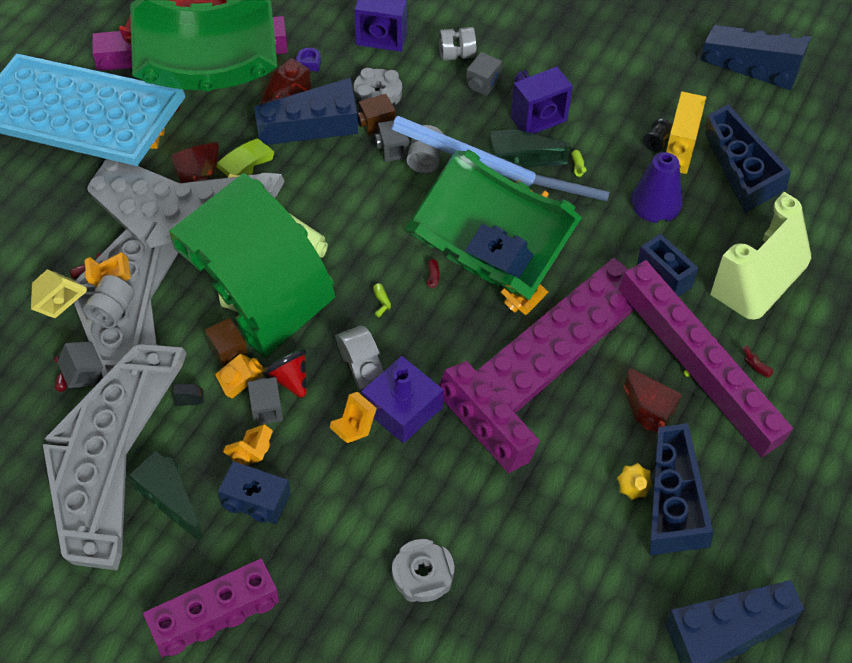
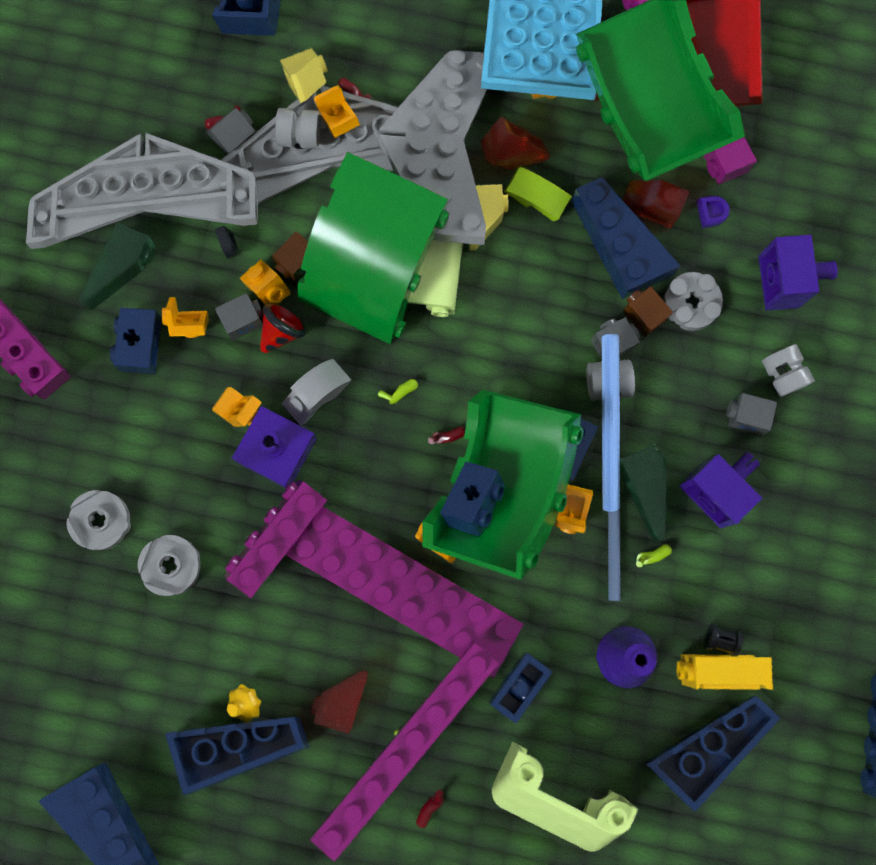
camera: 70 degrees right, 25 degrees up
none -> light grey plate [138,535,201,596]

